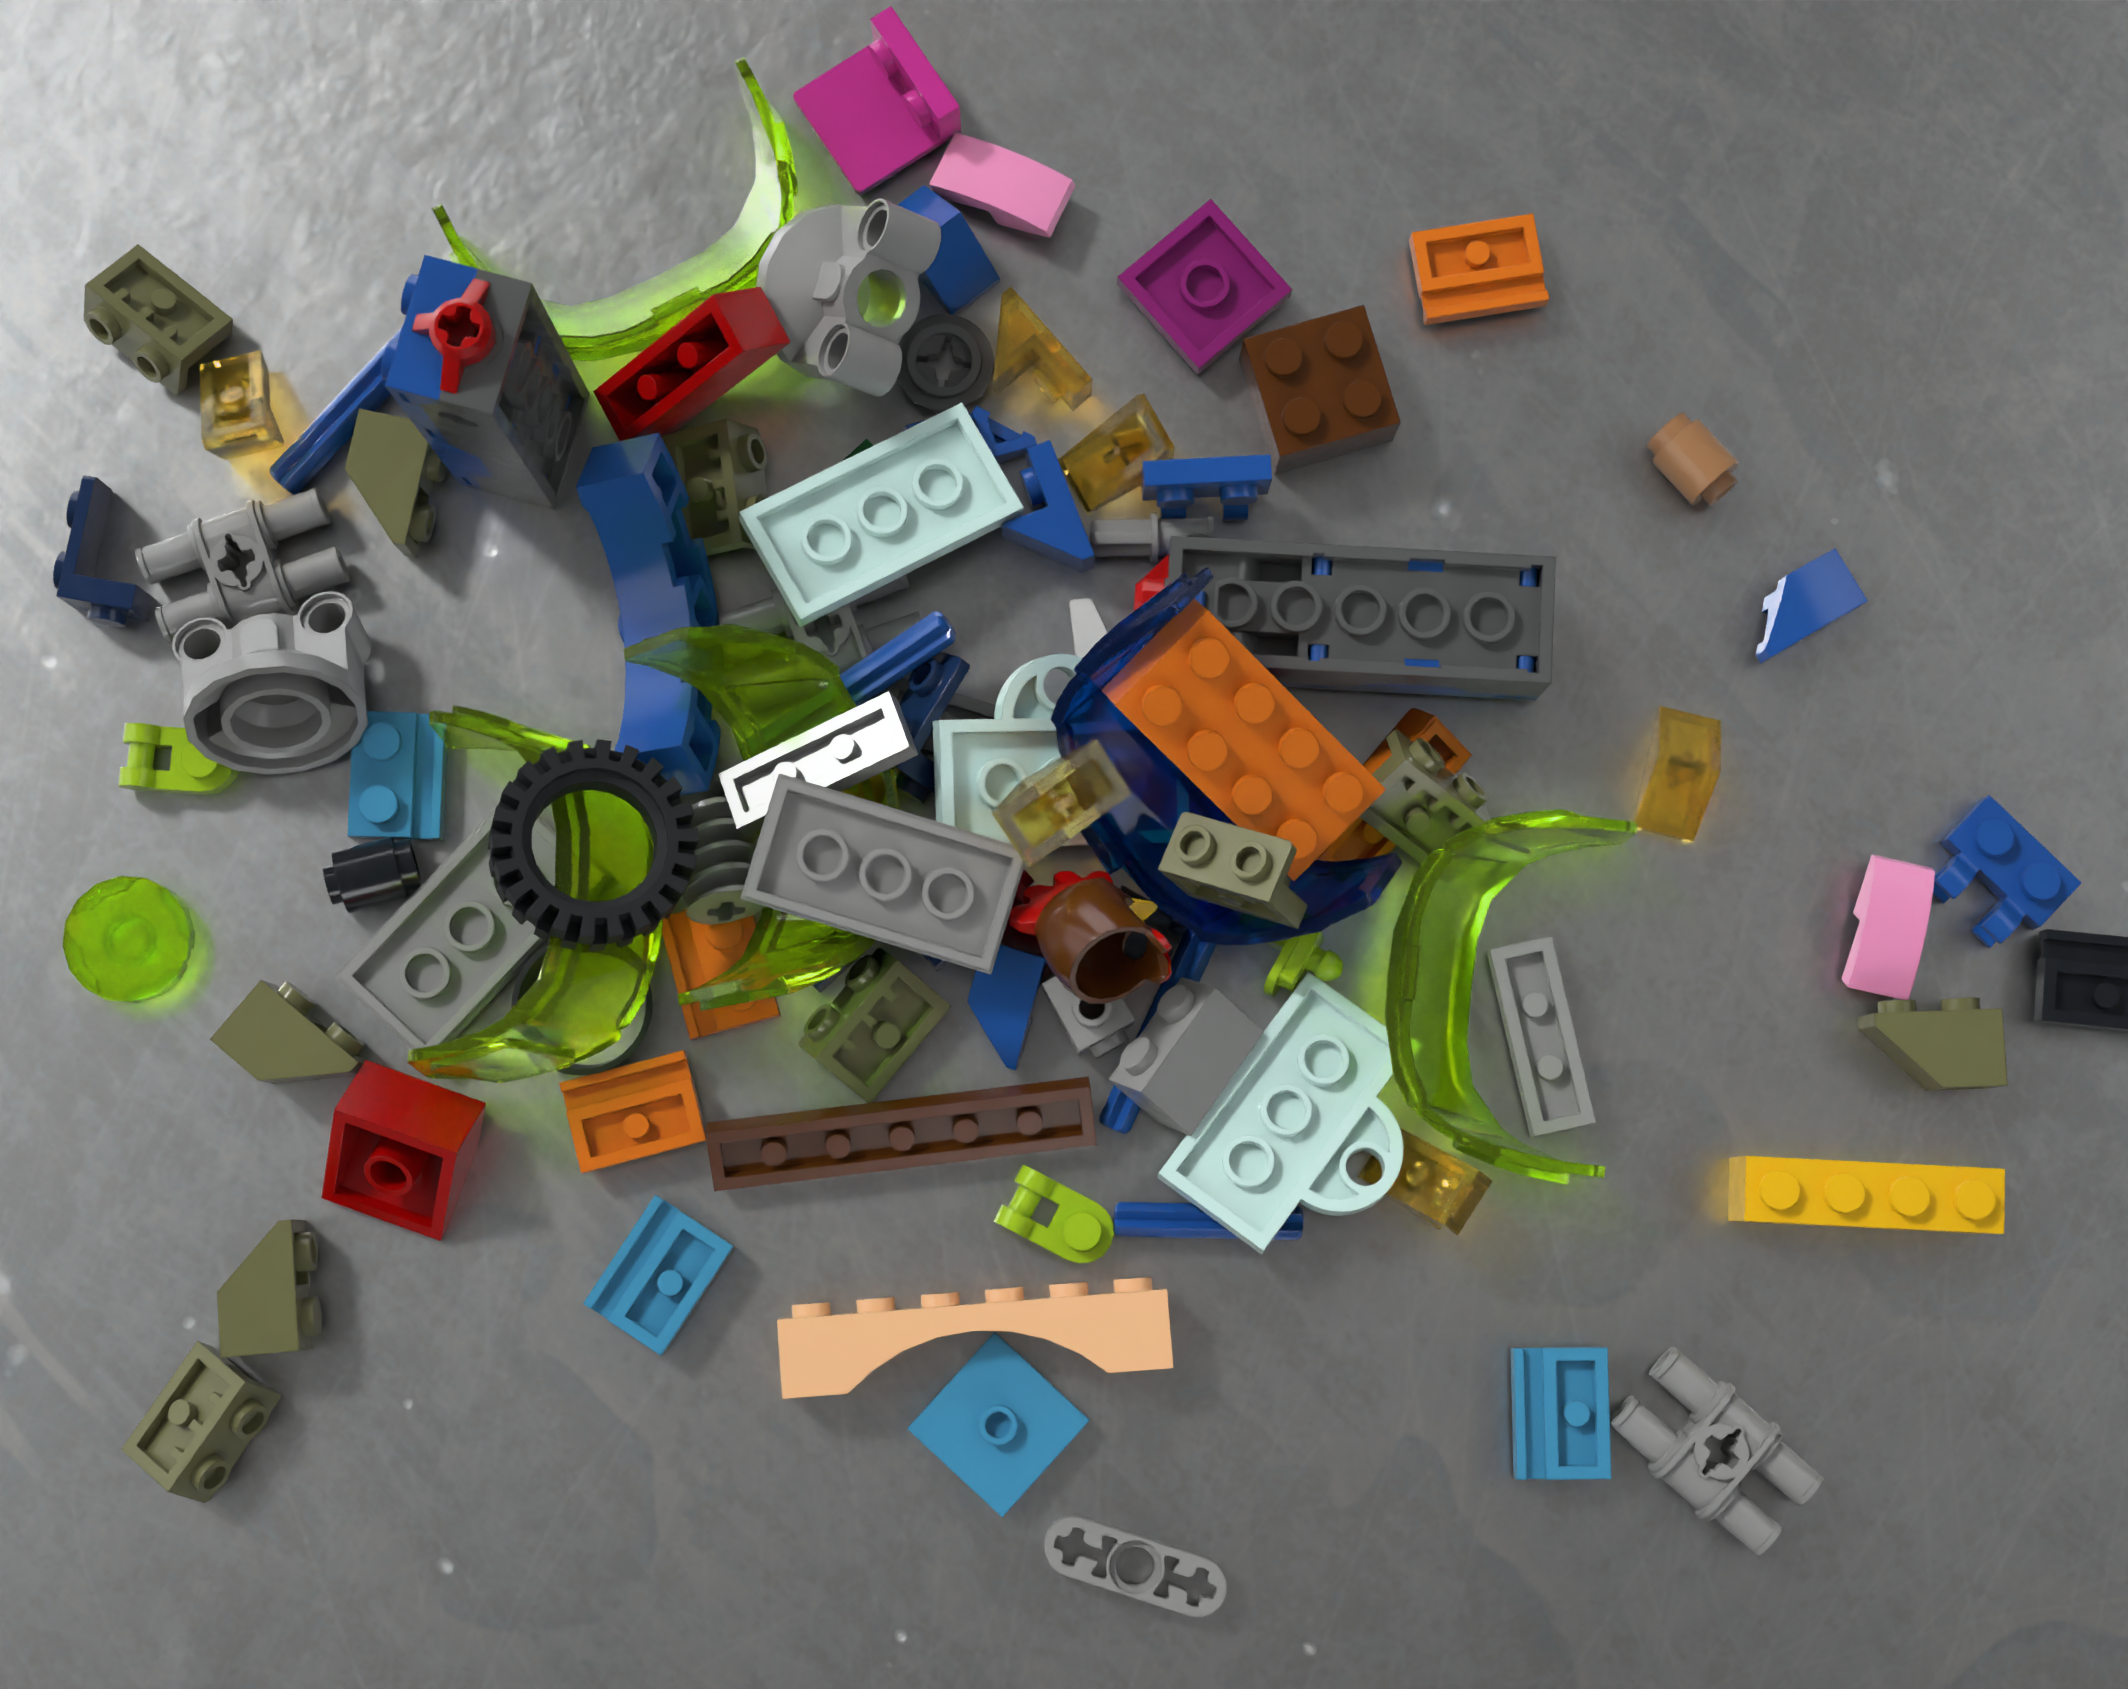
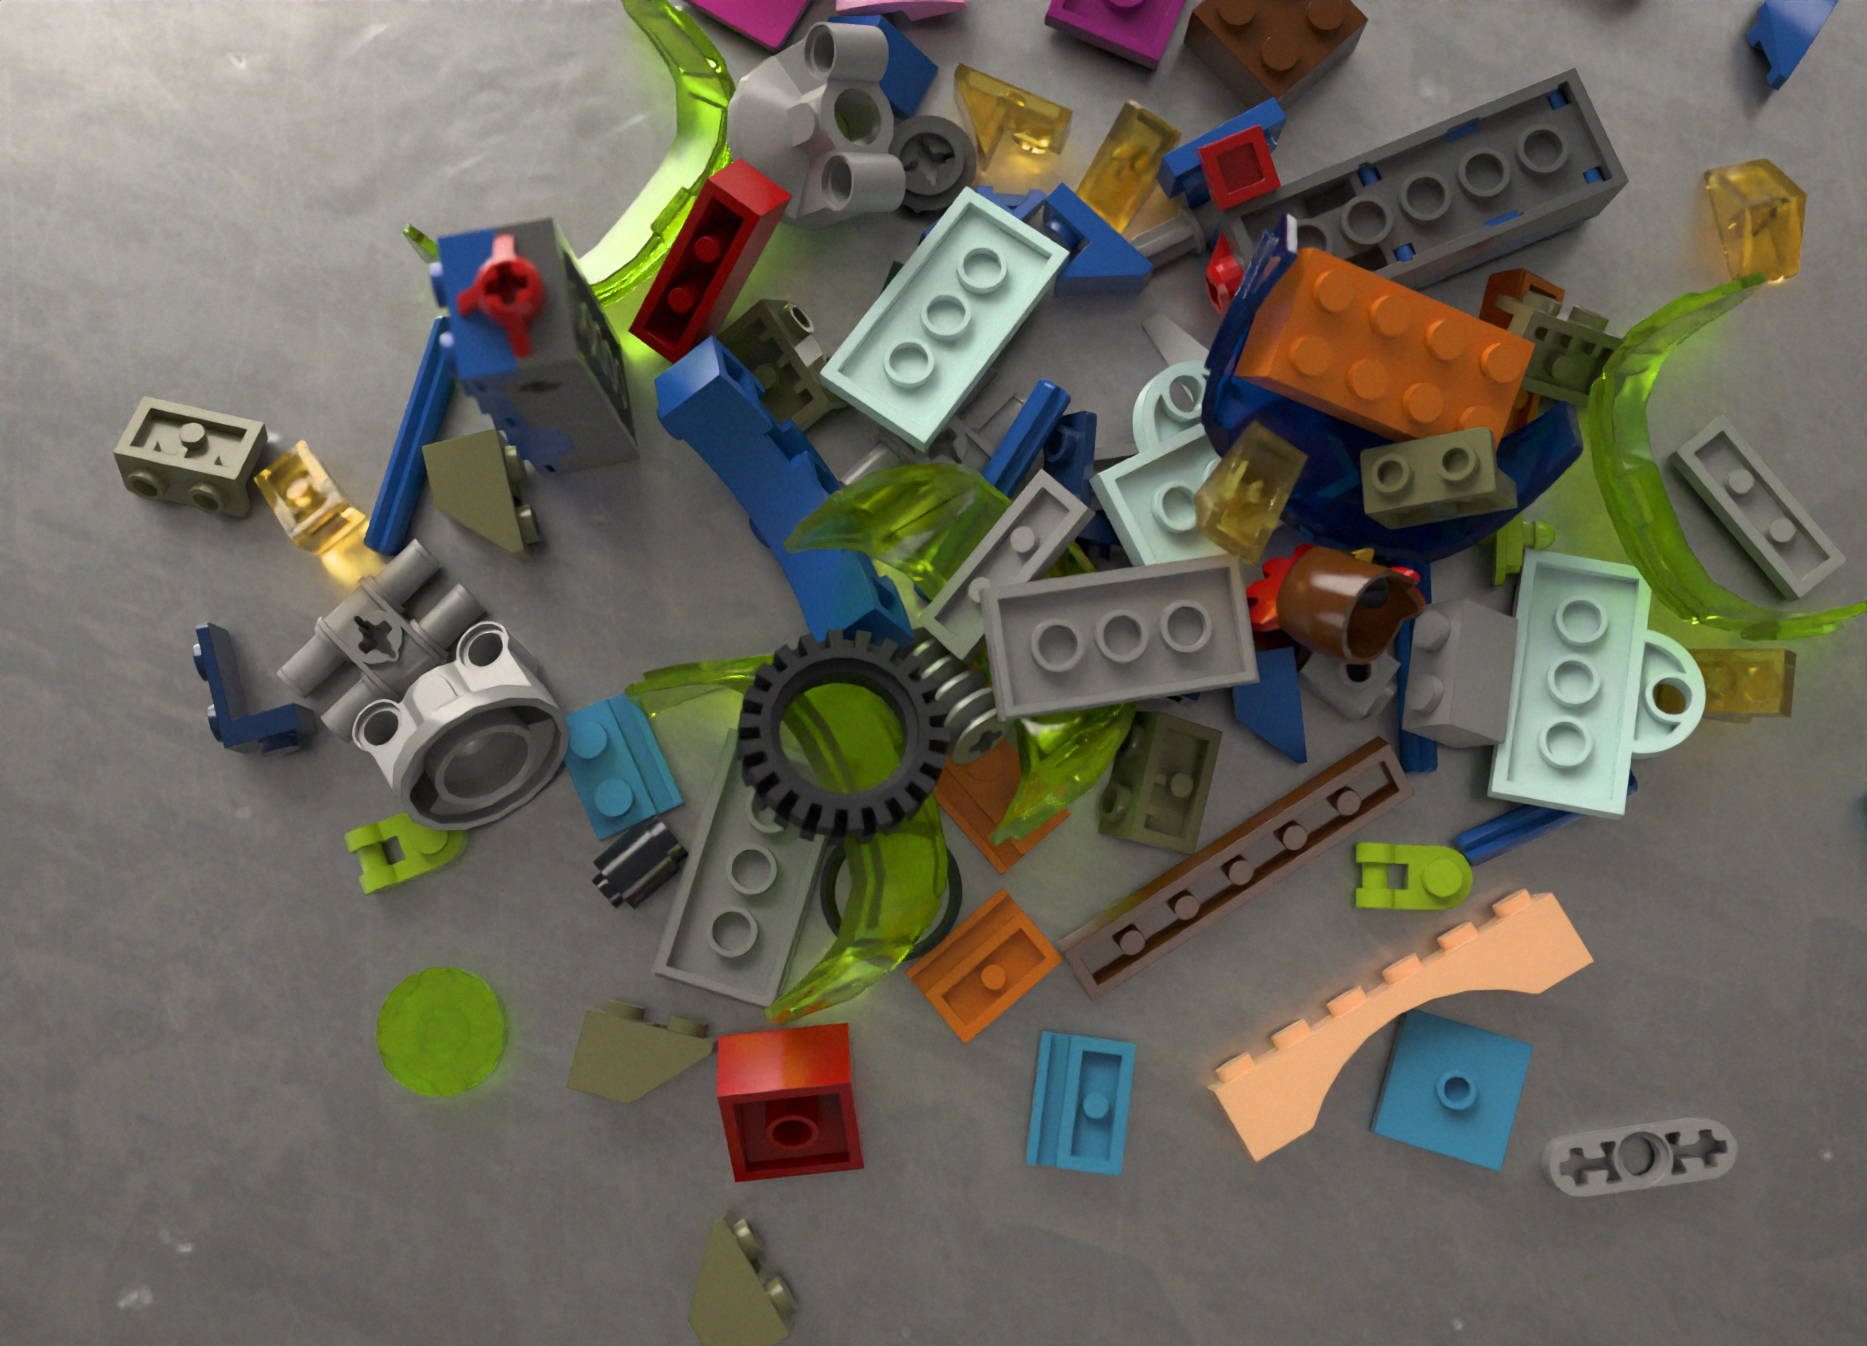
camera: 20 degrees left, 0 degrees up
none -> red plate [1195,124,1281,211]

